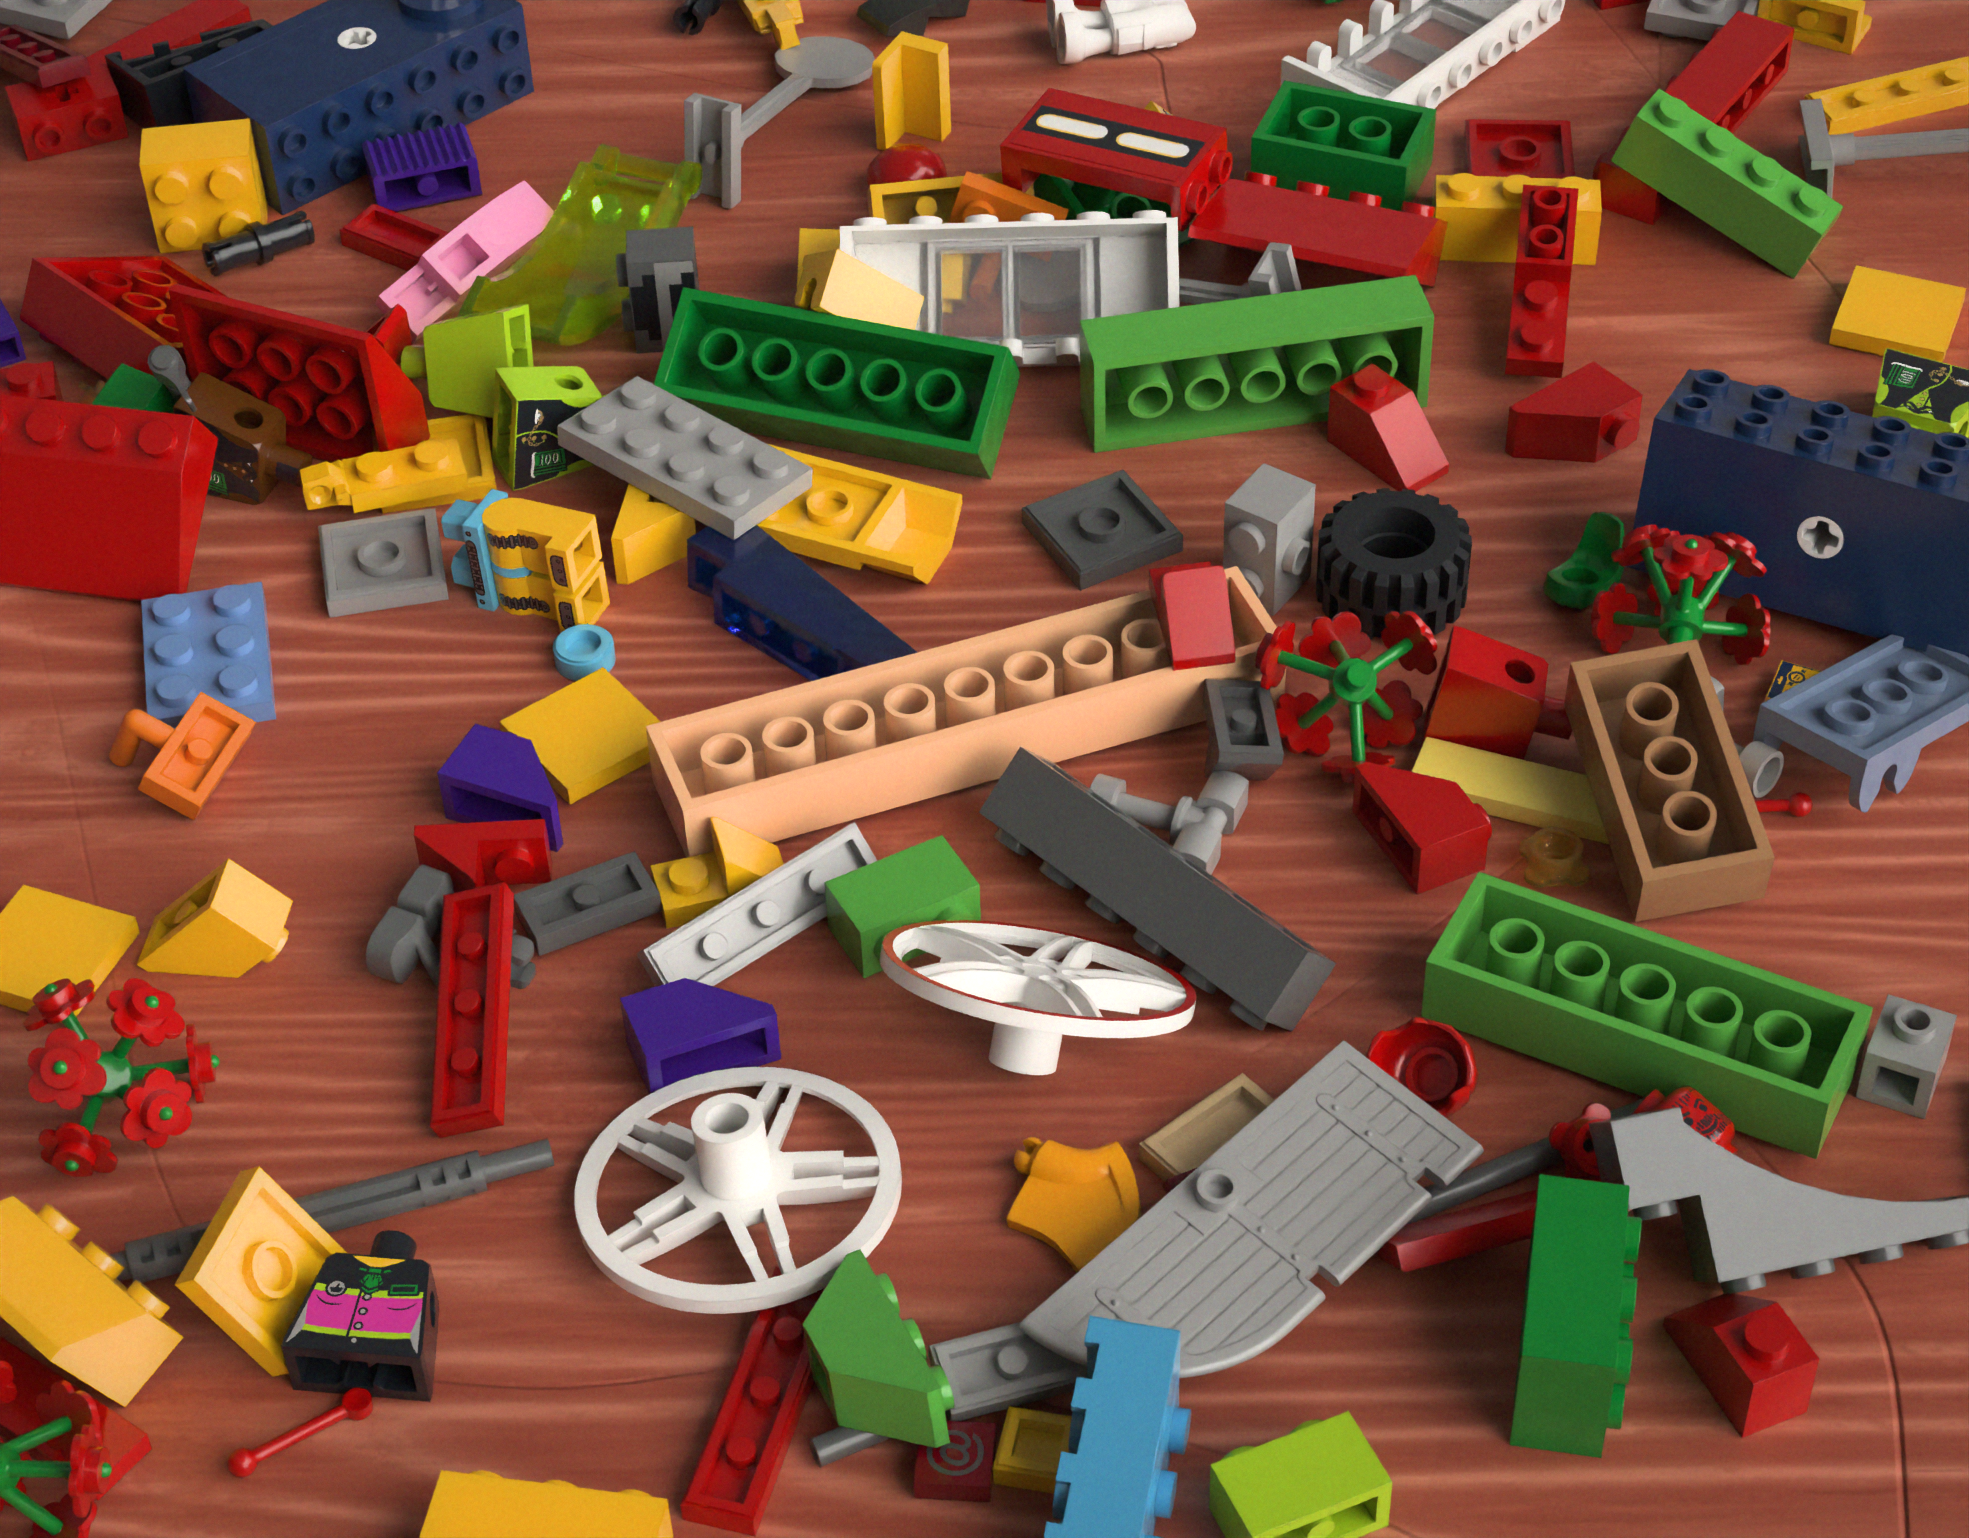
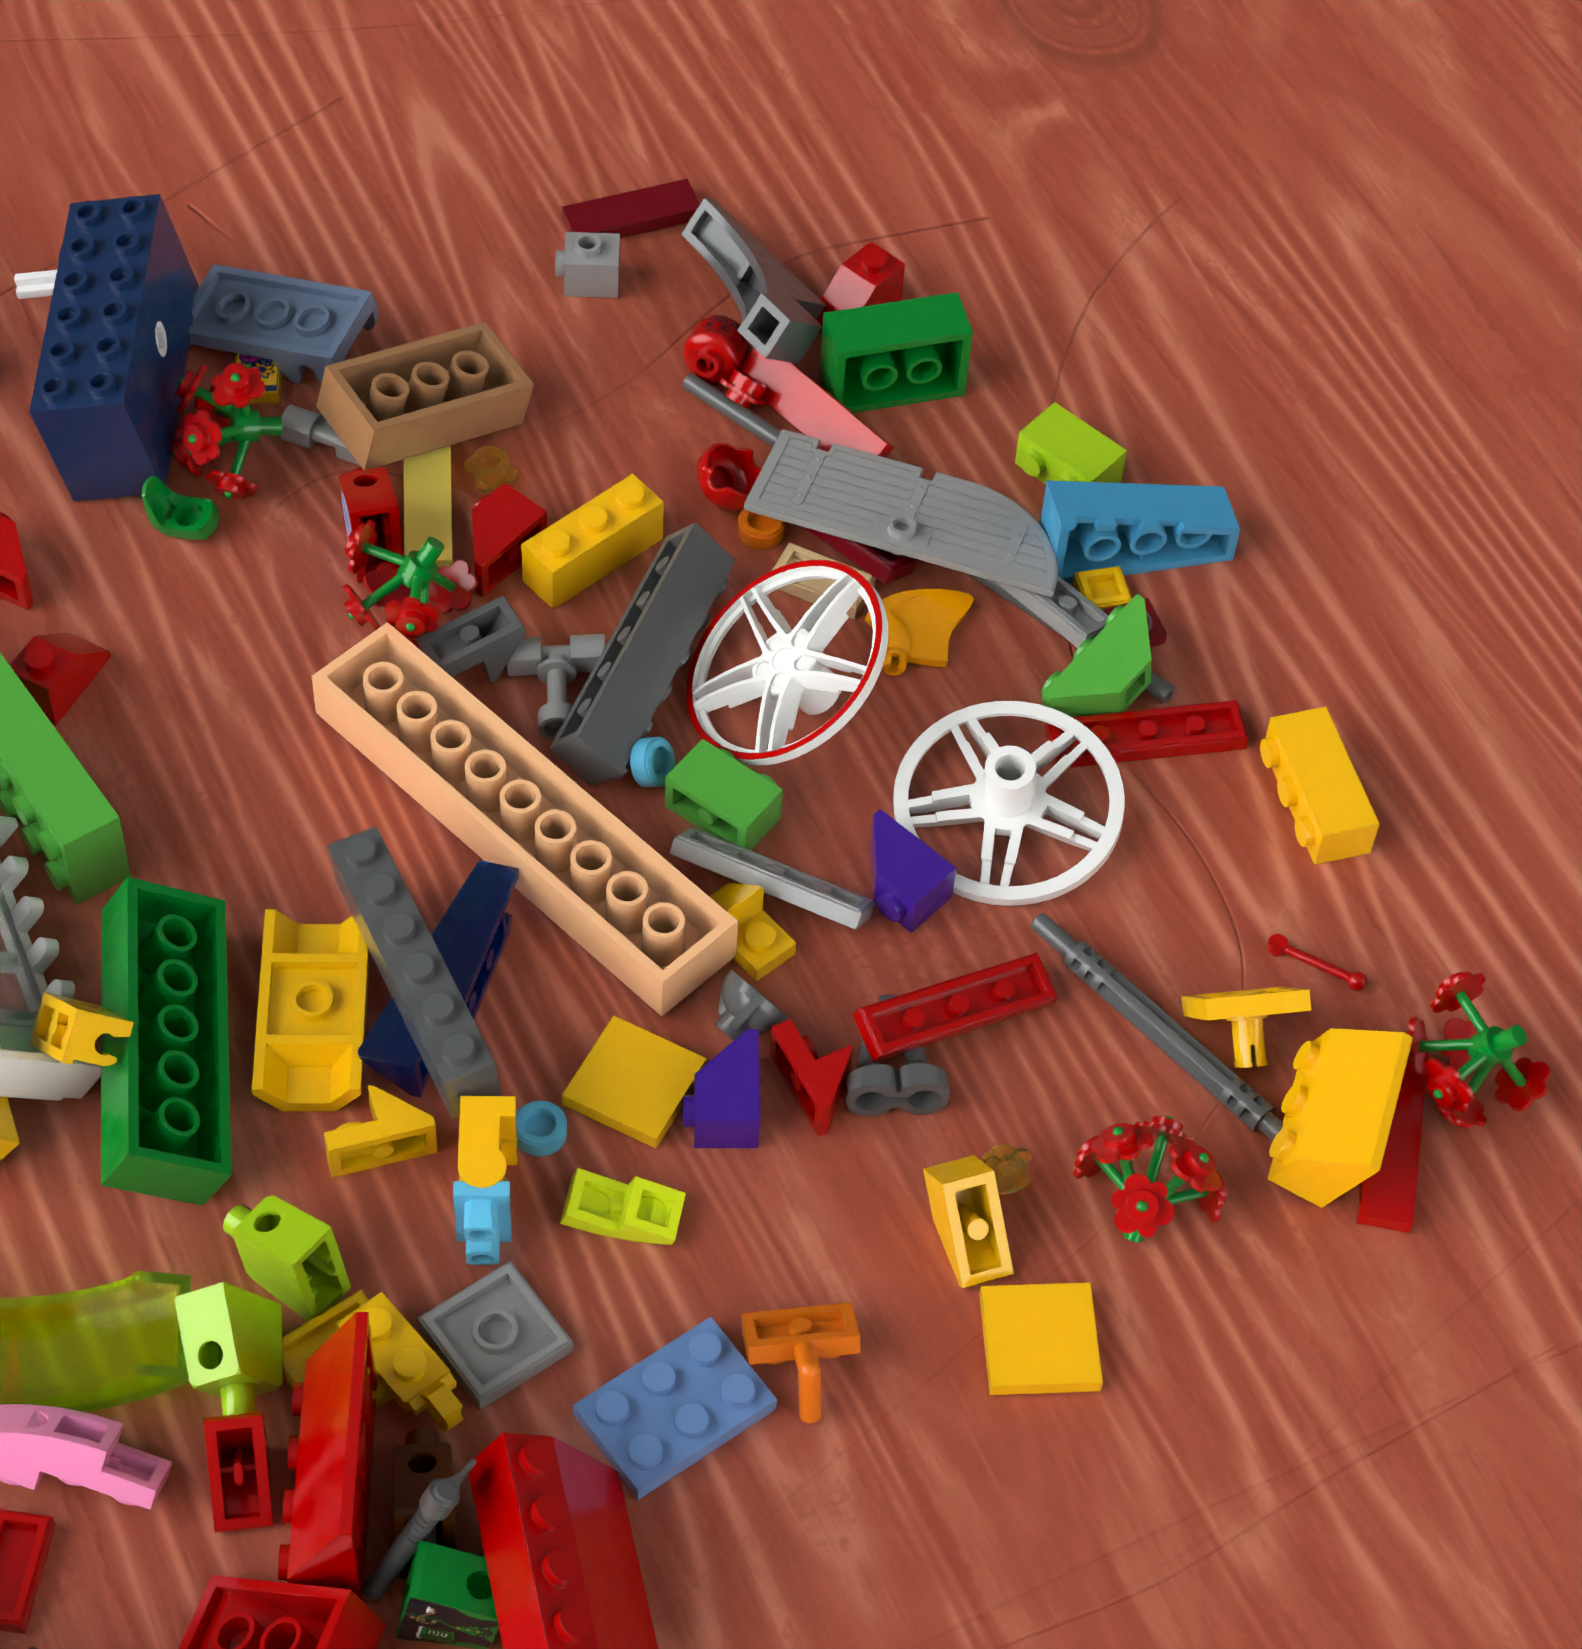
camera: 120 degrees left, 10 degrees up
black torso [281,1230,439,1402] -> none
dark grey plate [514,851,662,956] -> none
light grey plate [557,376,813,540] -> none
brick [616,227,700,353] -> none
dark grey tile [1022,470,1183,590] -> none
slope [1149,561,1236,671] -> none
light grey brick [1223,463,1316,616] -> none
black tyre [1316,488,1472,640] -> none
bright green brick [1421,872,1873,1159] -> none
none -> dark grey brick [327,826,502,1119]
none -> yellow brick [521,474,664,610]
none -> neon yellow slope [560,1168,686,1245]
none -> medium azure tile [630,737,675,788]
none -> dark grey piece [715,969,789,1040]
none -> clear yellow plate [981,1144,1032,1195]

